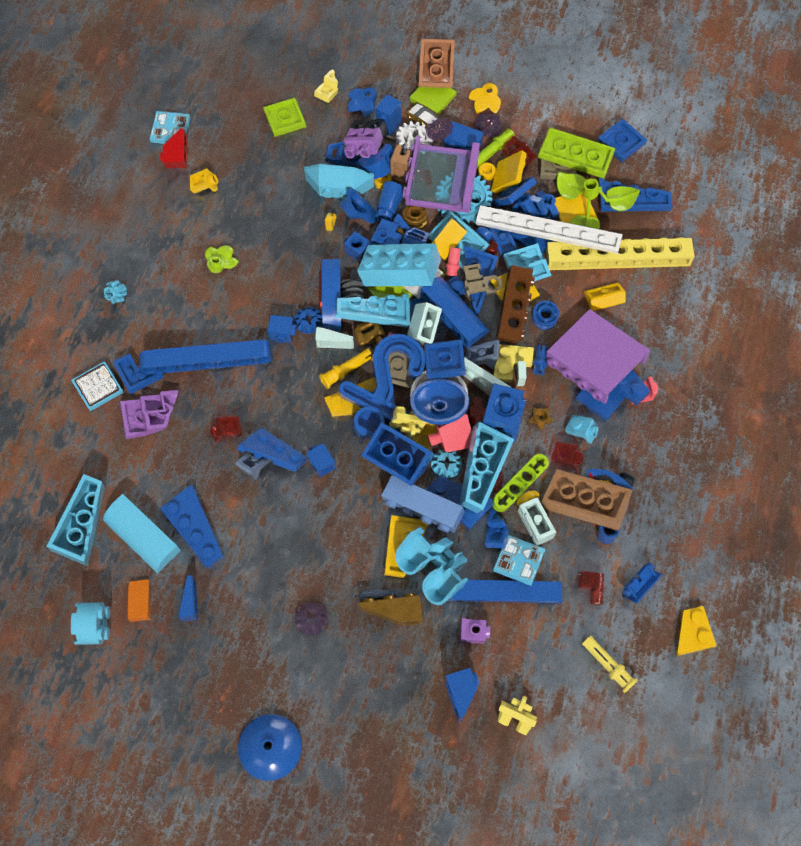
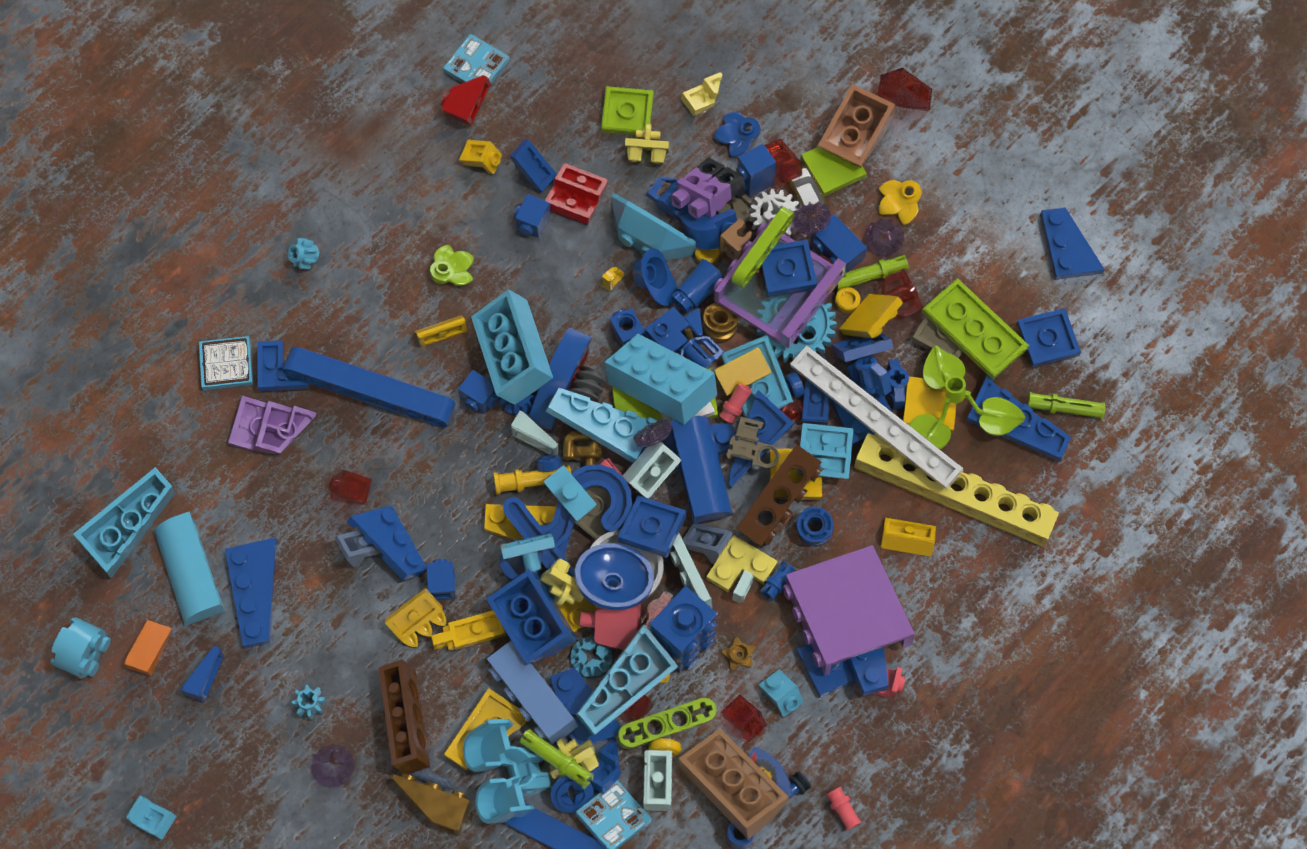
camera: 25 degrees right, 0 degrees up
none -> medium azure bracket [126,796,177,840]
none -> medium azure gear [292,684,326,720]
none -> reddish brown brick [378,660,430,774]
none -> yellow plate [385,588,446,647]
none -> yellow slope [415,315,467,347]
none -> yellow hinge [431,611,506,651]
none -> medium azure brick [471,289,553,405]
none -> medium azure tile [501,533,555,571]
none -> blue tile [509,139,557,192]
none -> blue brick [513,194,551,238]
none -> lime pin [520,729,594,789]
none -> blue tile [536,455,562,471]
none -> medium azure tile [544,465,597,522]
none -> red slope [545,163,609,225]
none -> light yellow hips [549,738,599,779]
none -> blue gear [550,776,593,813]
none -> light yellow hips [625,124,670,164]
none -> clear purple gear [633,420,673,447]
none -> lime beam [731,207,795,289]
none -> blue plate [761,240,817,296]
none -> clear red slope [764,139,802,183]
none -> coral pin [826,787,861,831]
none -> clear red slope [878,67,933,111]
none -> lime pin [1027,392,1105,419]
none -> blue wing [1040,207,1105,280]

